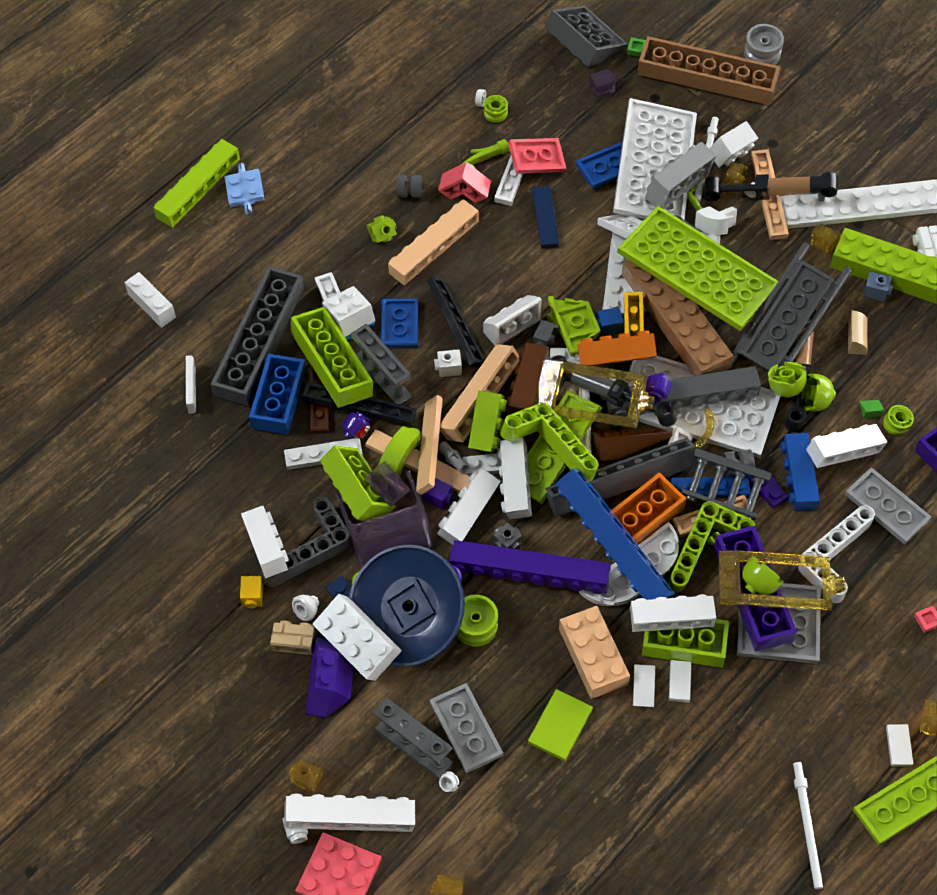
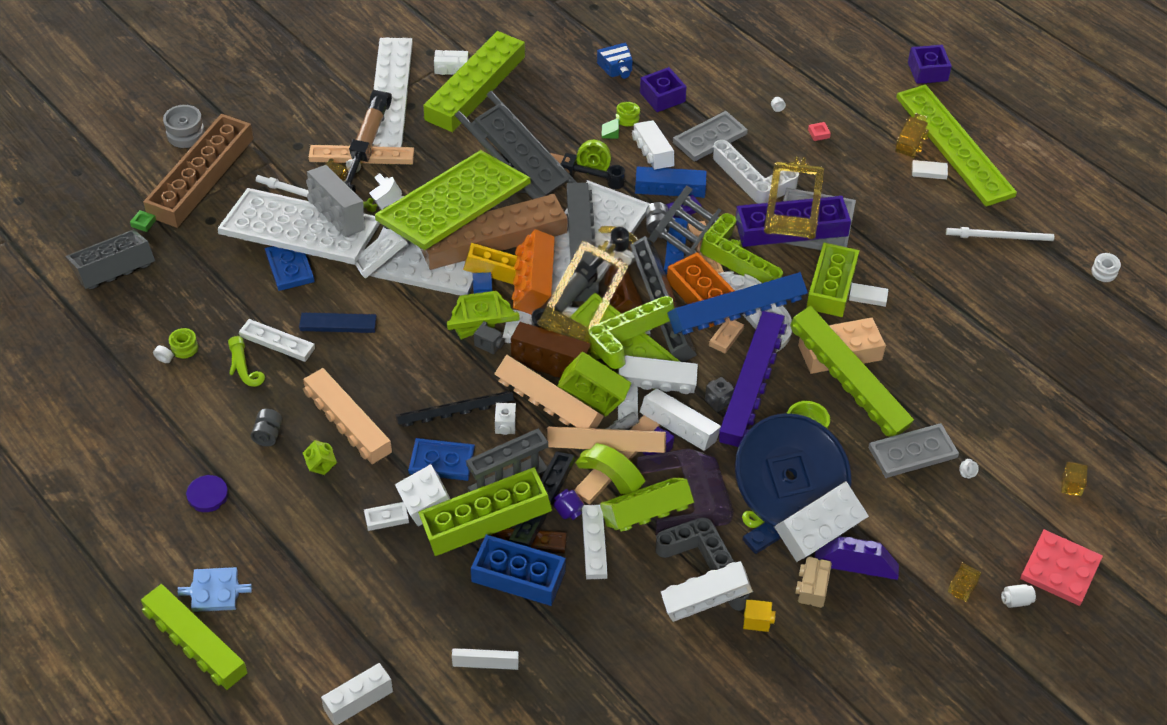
camera: 85 degrees left, 10 degrees down
dark grey brick [211,266,304,406] -> none
white brick [284,794,415,832] -> none
white brick [292,595,319,622] -> none
brick [364,461,411,507] -> none
dark grey fence [373,697,453,779] -> none
coral brick [438,162,491,203] -> none
white slope [483,295,542,346] -> none
coral plate [508,138,566,174] -> none
lime tile [528,689,593,762] -> none
clear purple brick [589,69,617,98] -> none
white brick [630,594,716,632] -> none
white slope [633,664,655,707] -> none
dark purple head [644,373,672,403] -> none
white brick [709,121,758,168] -> none
lime cylinder [742,556,784,595] -> none
lime cylinder [768,362,807,398] -> none
clear yellow brick [811,224,841,254] -> none
tan brick [848,310,868,355] -> none
sand blue brick [863,271,893,302] -> none
none -> dark purple tile [186,475,228,512]
none -> light nougat plate [709,318,744,354]
none -> lime brick [790,305,914,437]

